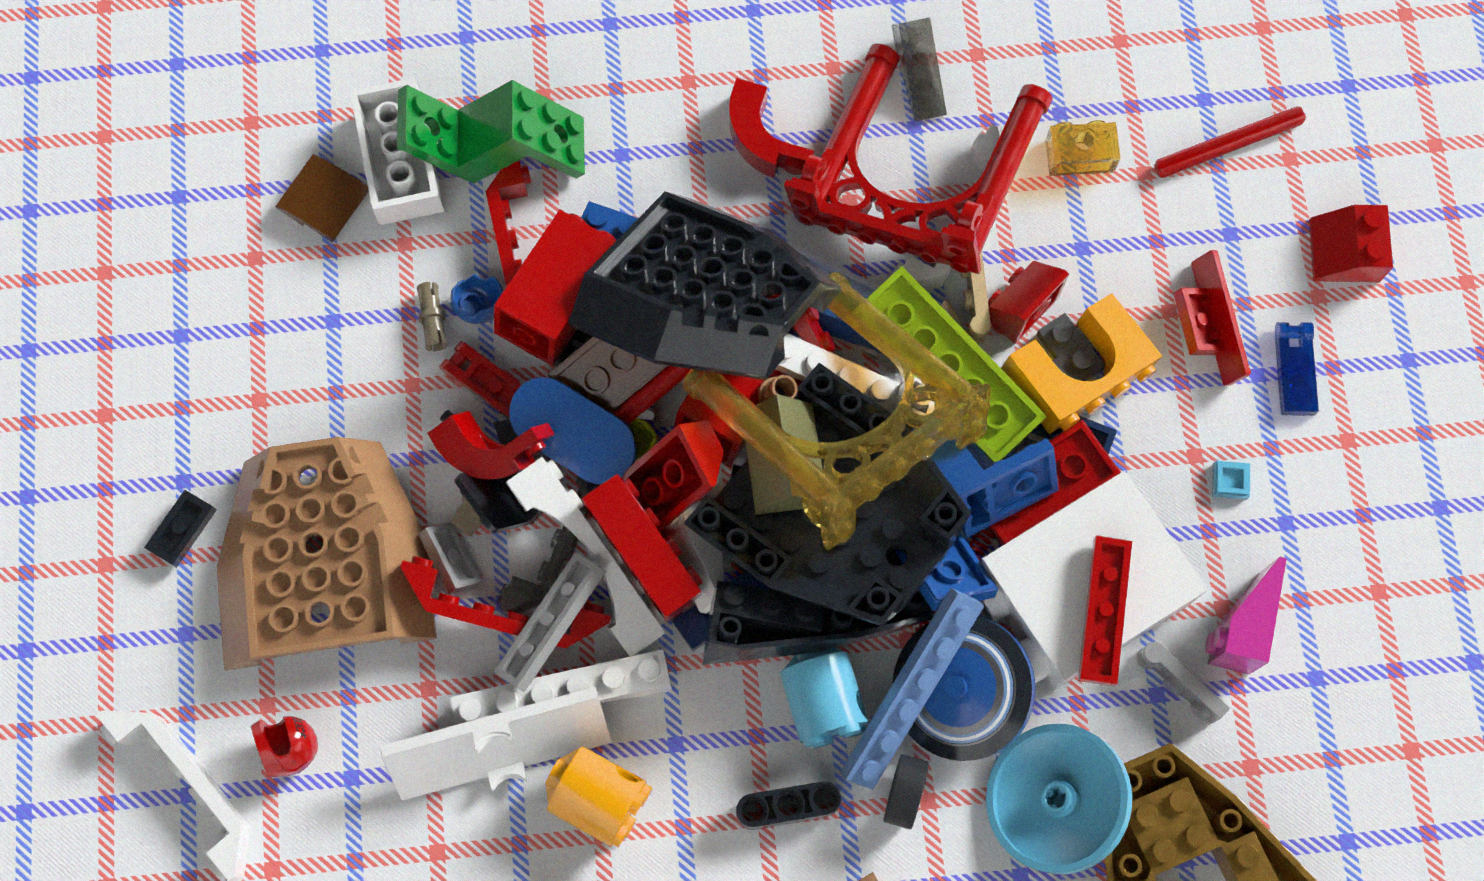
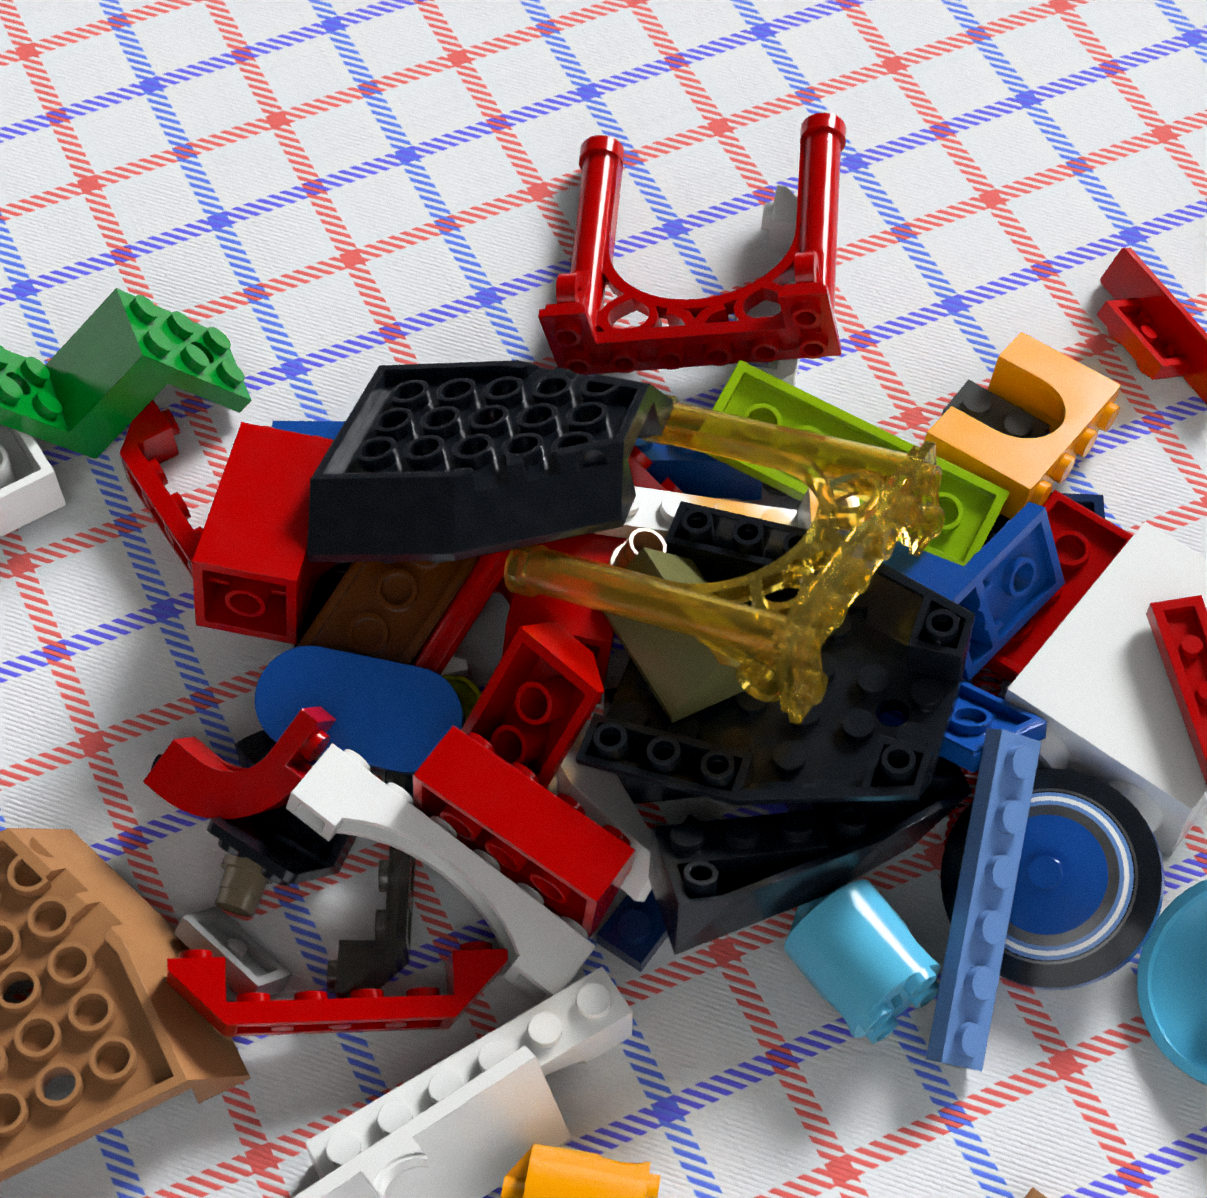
camera: 20 degrees left, 15 degrees down
dark tan pin [417,282,447,352] -> none
red plate [439,341,521,420] -> none
blue hair [450,274,503,324] -> none
light grey plate [494,552,606,692] -> none
red arch [729,78,814,178] -> none
black beam [736,781,841,830] -> none
black tyre [883,754,929,830] -> none
clear smoke slope [891,17,947,121] -> none
tan plate [960,251,991,345] -> none
red slope [988,261,1069,344] -> none
clear yellow brick [1045,120,1121,176] -> none
red axle [1154,106,1306,178] -> none

